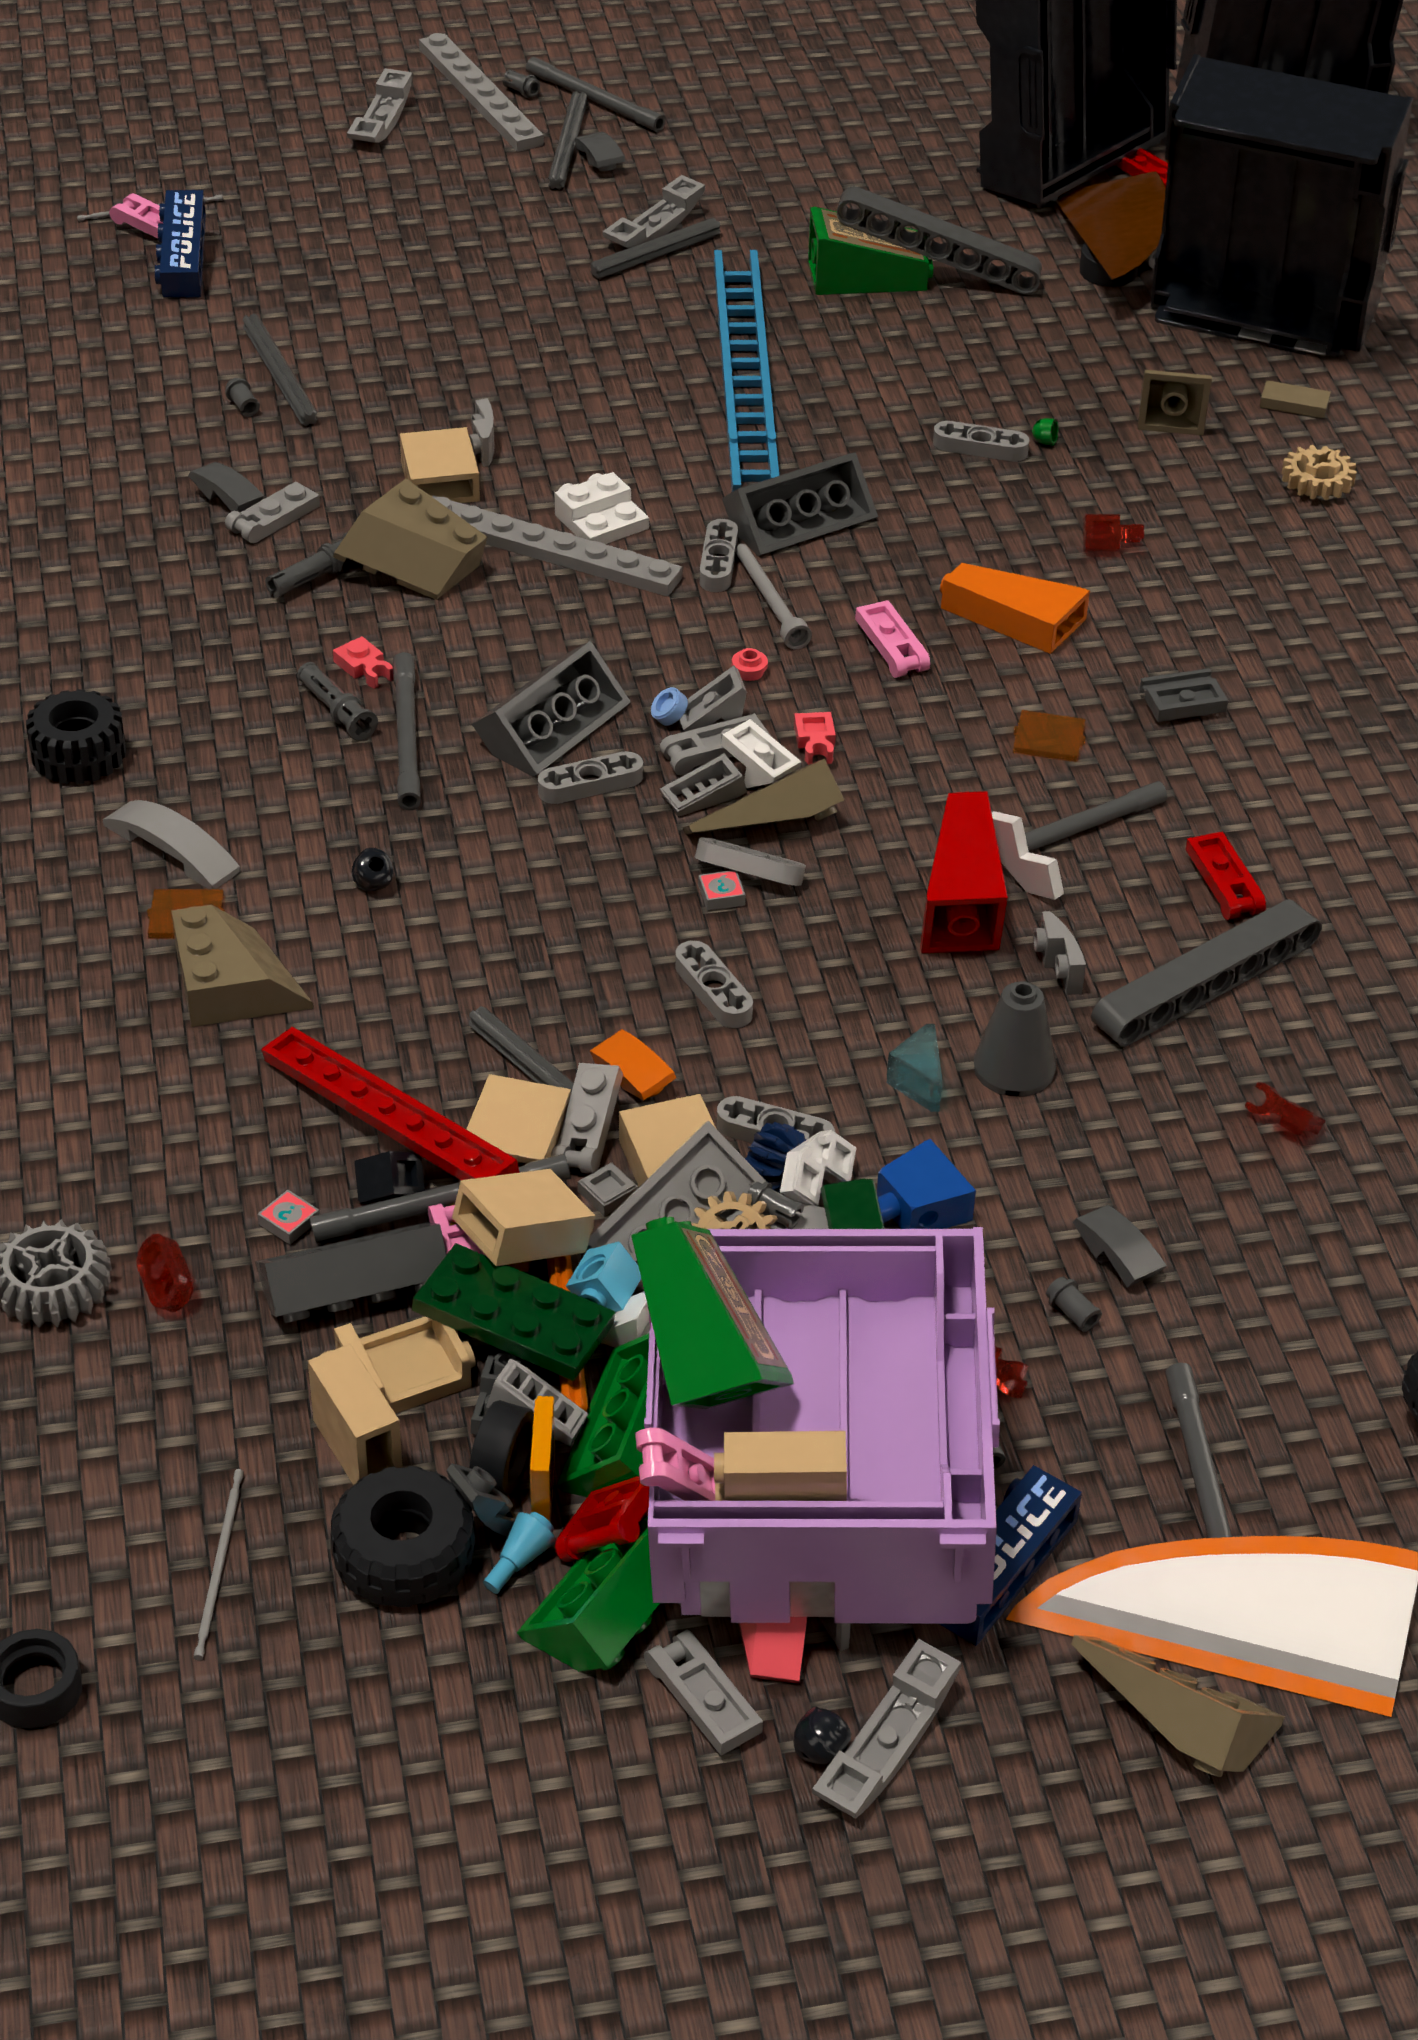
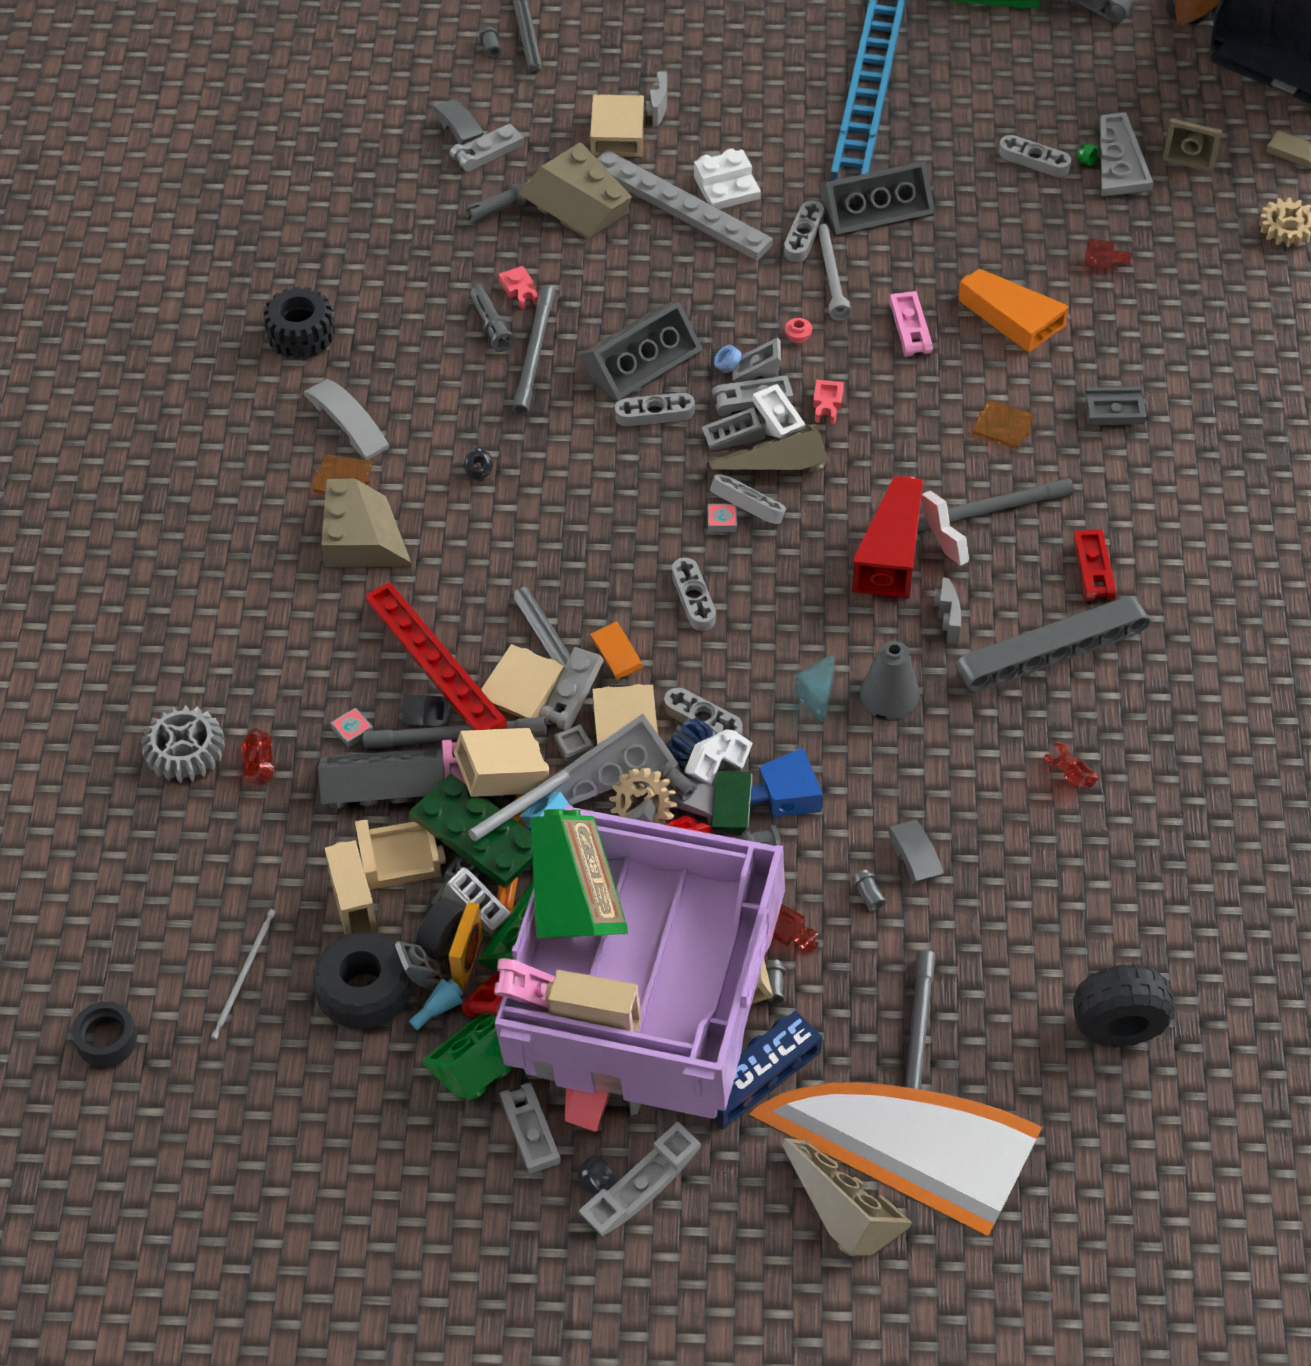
camera: 15 degrees right, 10 degrees up
none -> light grey bar [468,770,570,841]
none -> light grey wing [1100,112,1153,197]

